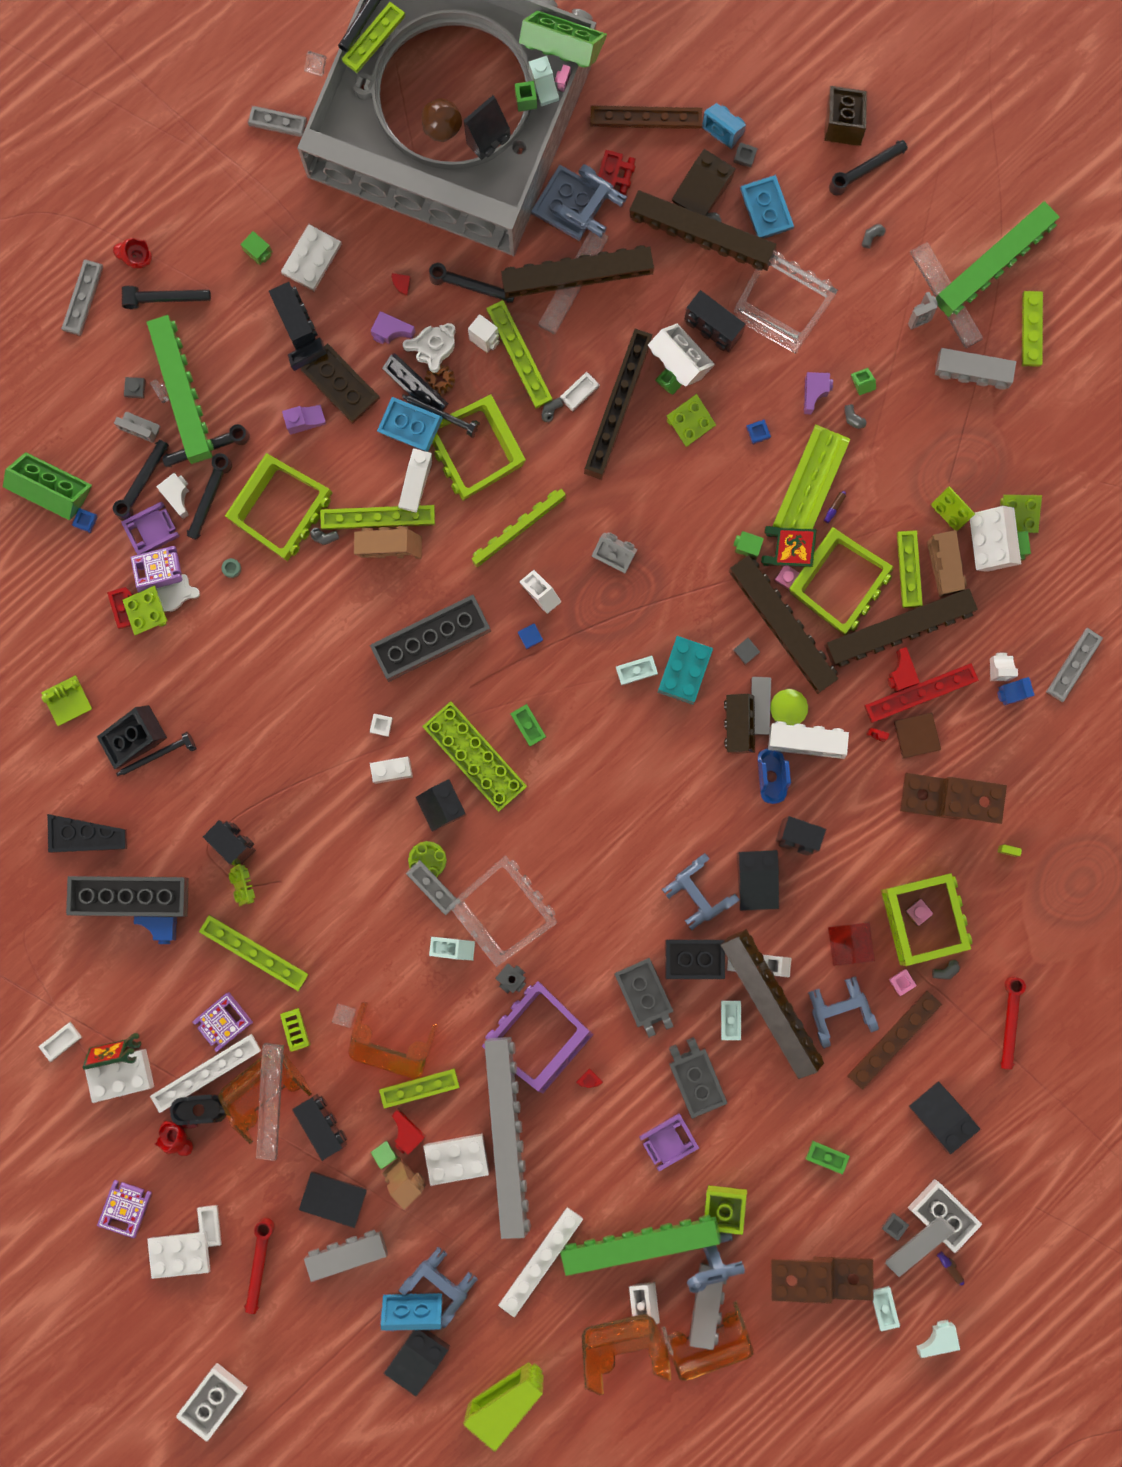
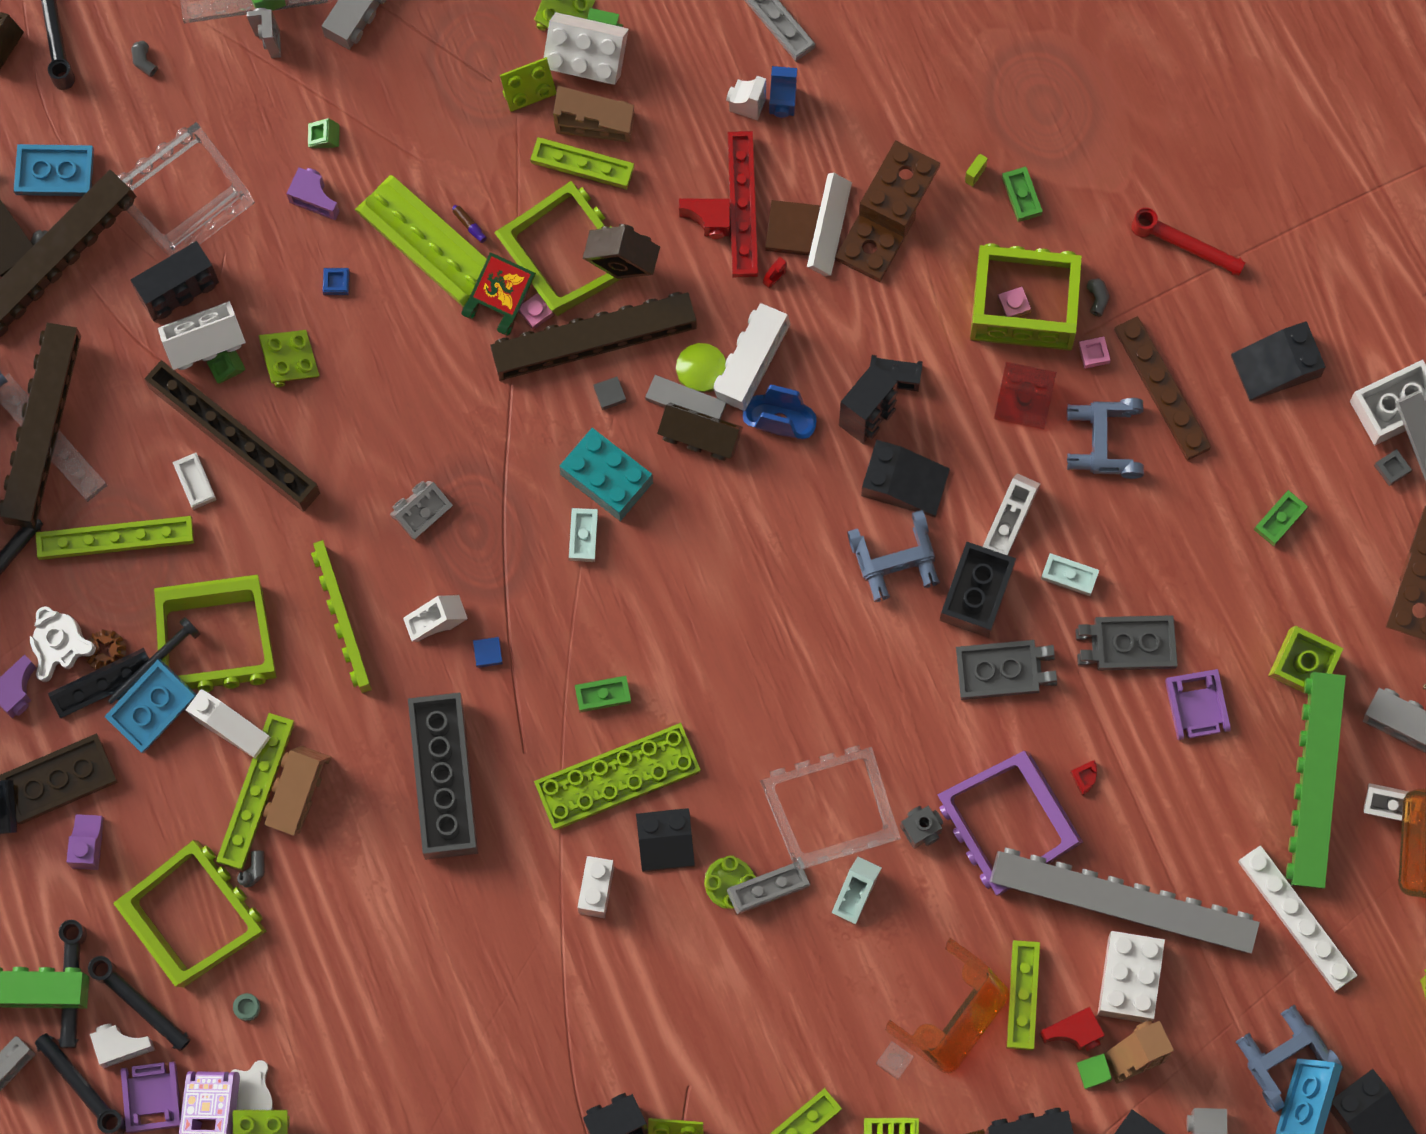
camera: 70 degrees left, 10 degrees down
white plate [370,714,393,737] -> none
white brick [468,314,499,353] -> none
dark grey arm [541,397,563,422] -> none
sand blue connector [687,1232,745,1293] -> none
dark brown brick [721,929,824,1079] -> none
bright green brick [733,531,764,559] -> none
dark brown brick [824,589,978,667] -> none
dark grey arm [844,404,867,429] -> none
none -> dark brown brick [582,224,660,279]
none -> white tile [807,173,852,276]
none -> black hinge [870,355,923,392]
none -> bright green plate [1002,167,1043,222]

